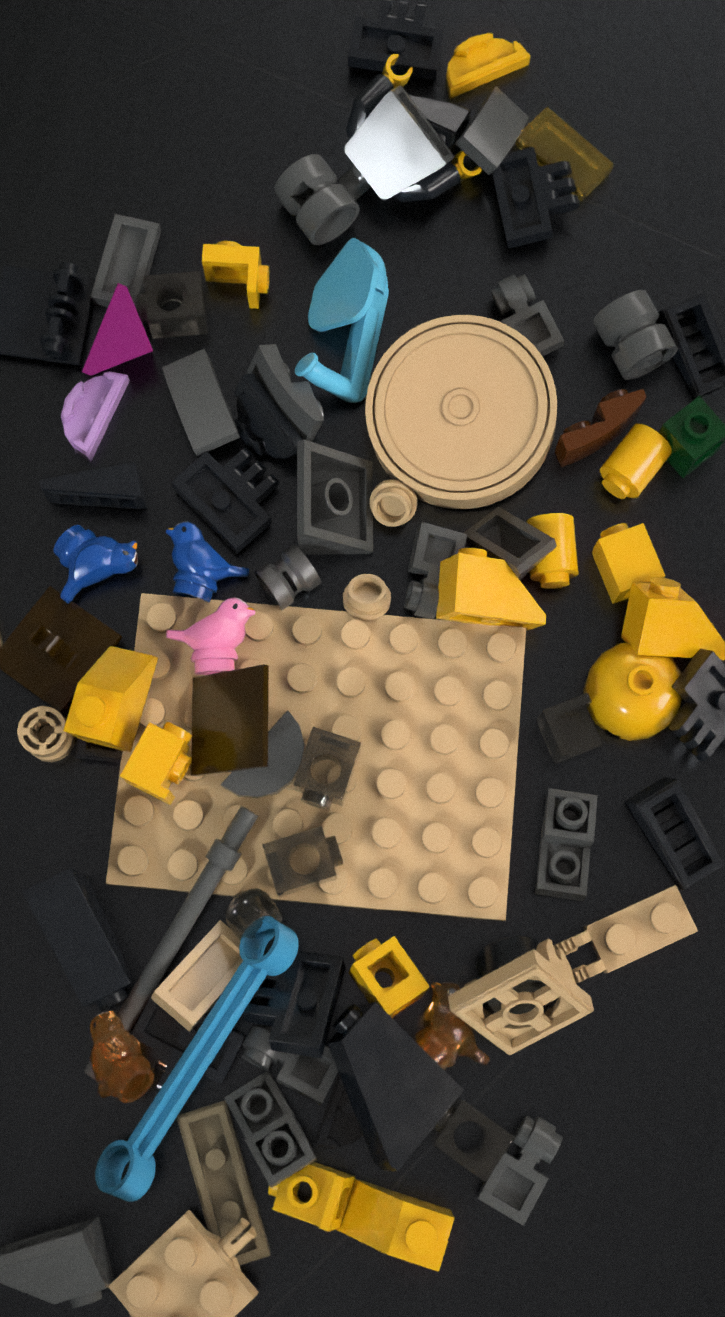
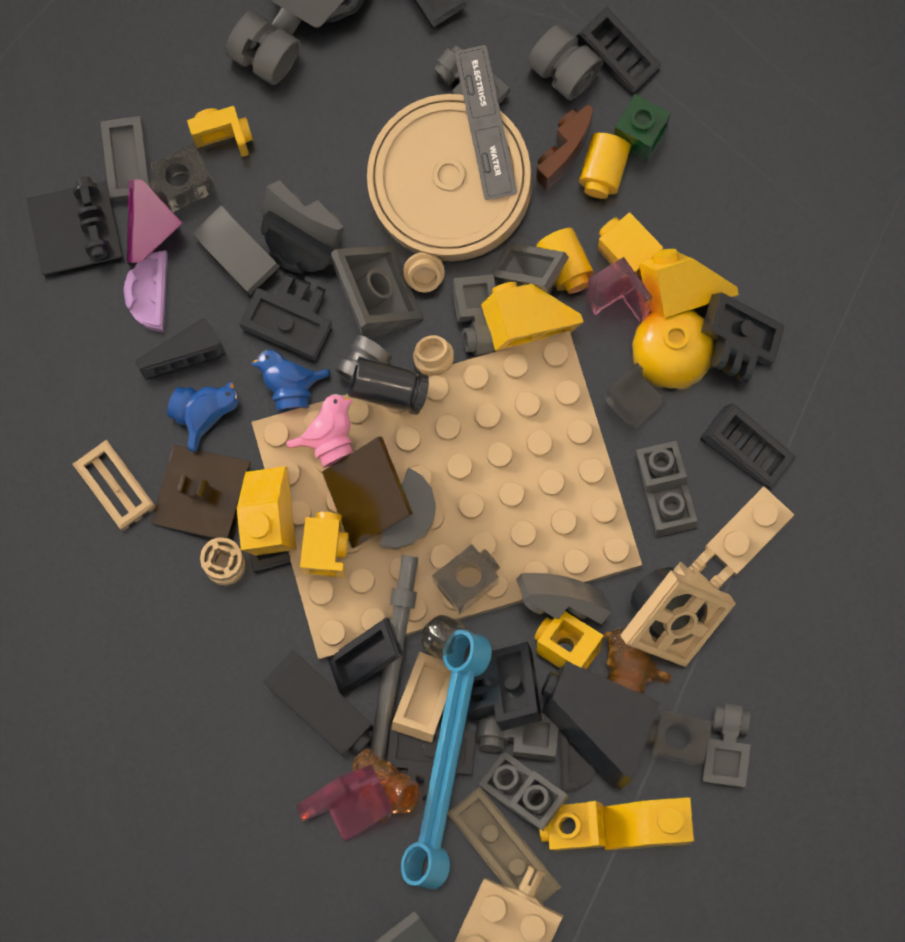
camera: 15 degrees left, 0 degrees up
clear smoke brick [293,727,361,810] -> none
medium azure piece [295,238,389,403] -> none
none -> clear pink panel [296,764,393,841]
none -> black tile [327,618,403,696]
none -> black piece [348,356,429,415]
none -> flat silver sticker [455,45,517,200]
none -> dark grey slope [516,573,612,624]
none -> clear pink panel [586,257,652,323]

